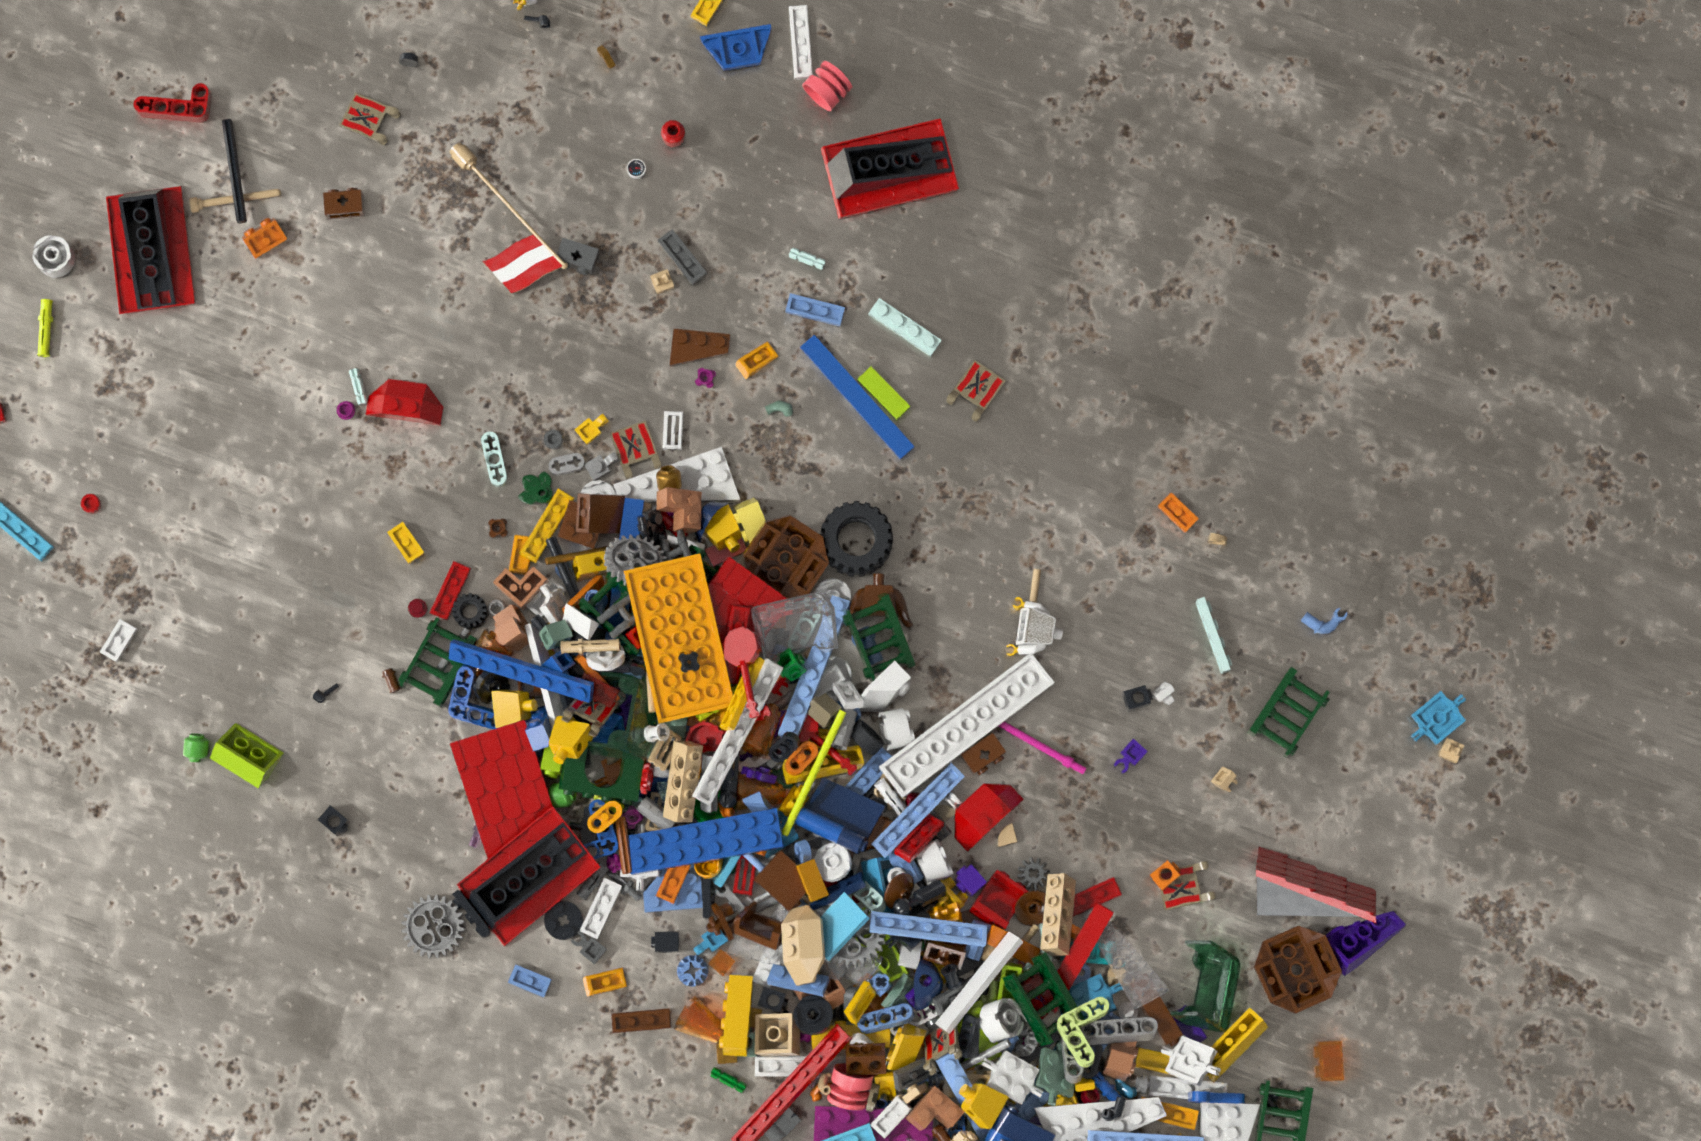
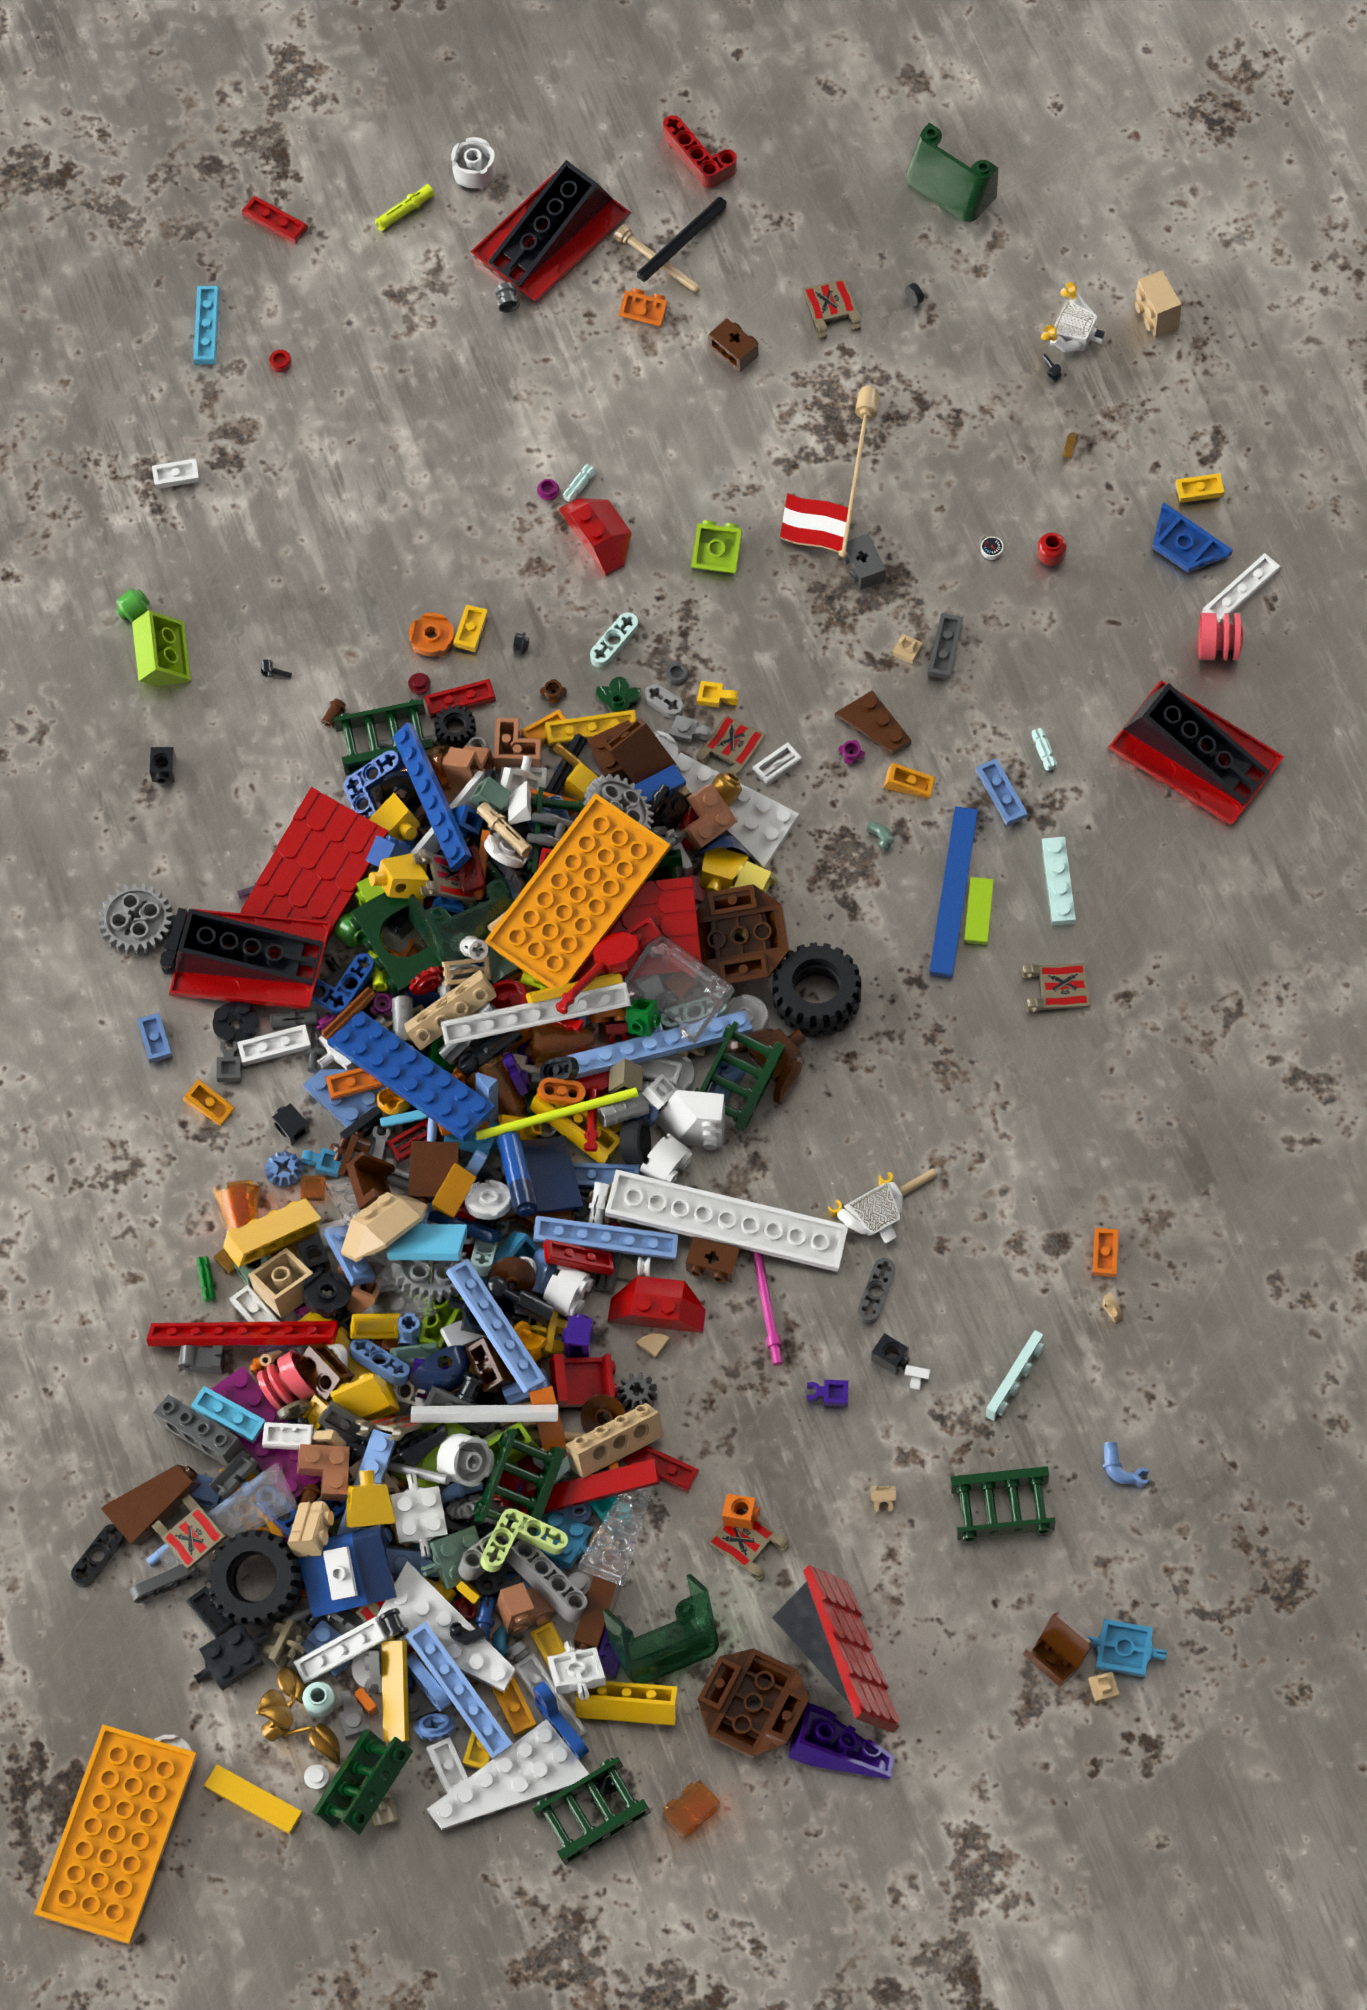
camera: 55 degrees right, 15 degrees down
light orange plate [587,801,623,833] -> none
reddish brown tile [611,1008,672,1033] -> none
black plate [679,652,700,673] -> none
none -> orange plate [409,612,455,656]
none -> dark grey wheel [494,282,520,313]
none -> black plate [513,632,530,654]
none -> lime plate [691,520,743,574]
none -> dark grey beam [858,1258,895,1325]
none -> reddish brown bracket [1023,1612,1092,1687]

